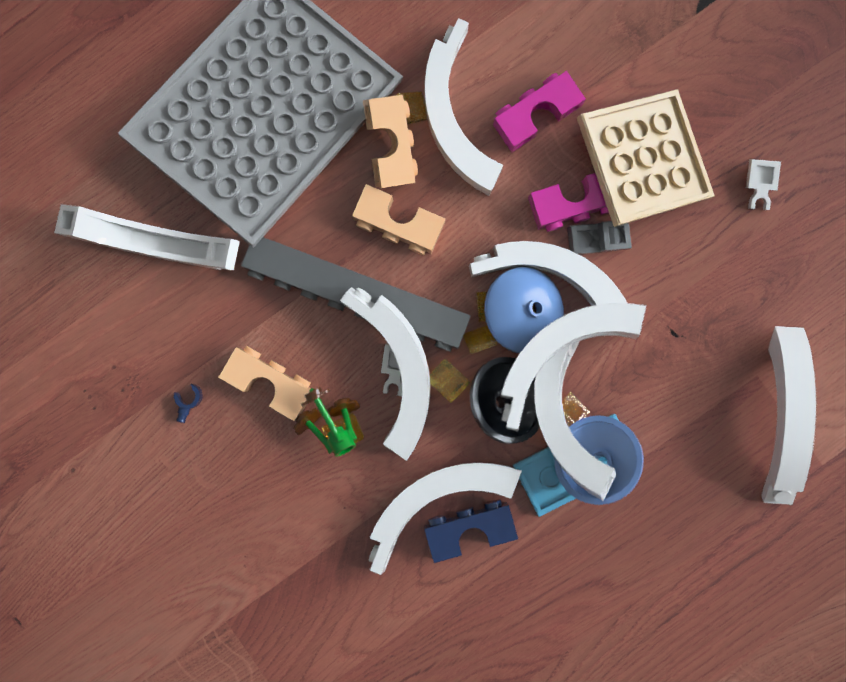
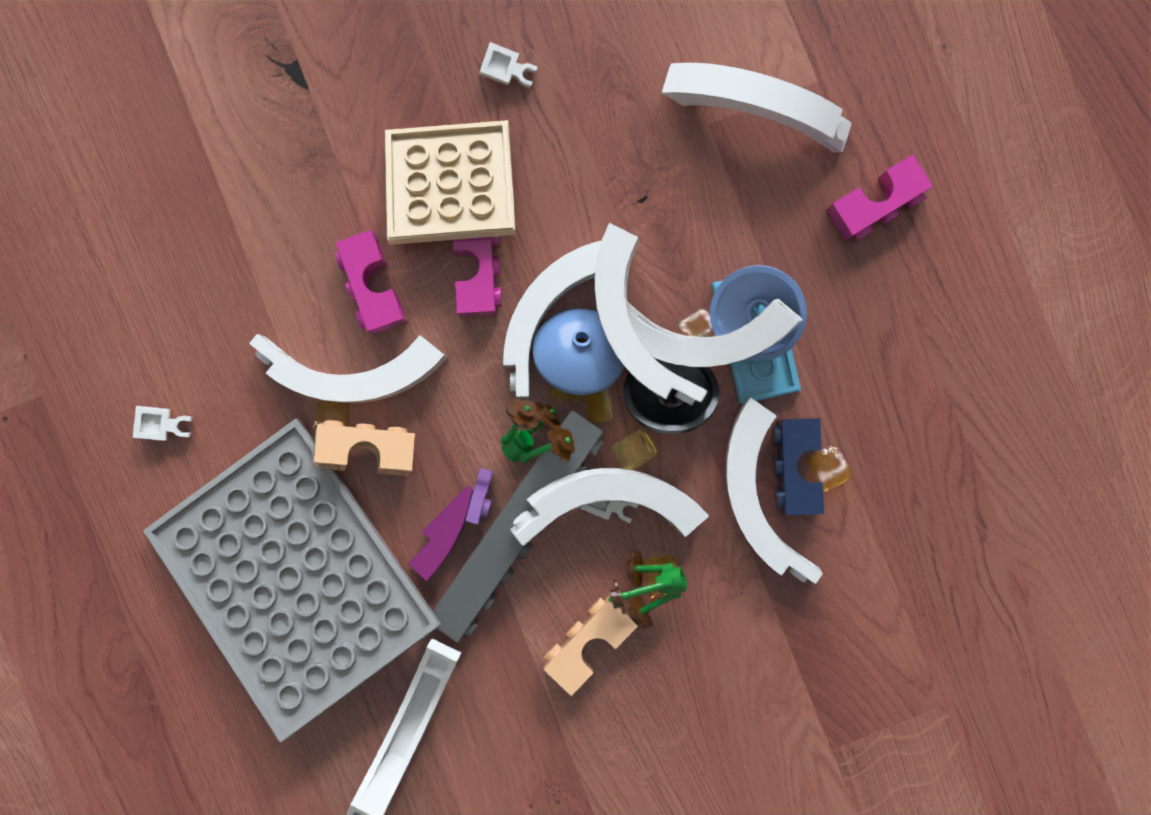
camera: 70 degrees left, 0 degrees up
dark blue piece [174,384,203,423] -> none
light nougat arch [352,184,445,255] -> none
dark grey slope [567,221,632,255] -> none
none -> magenta slope [408,485,474,581]
none -> medium lavender plate [465,468,494,524]
none -> plant [500,398,575,464]
none -> clear yellow slope [807,444,851,492]
none -> dark pink arch [826,154,933,241]

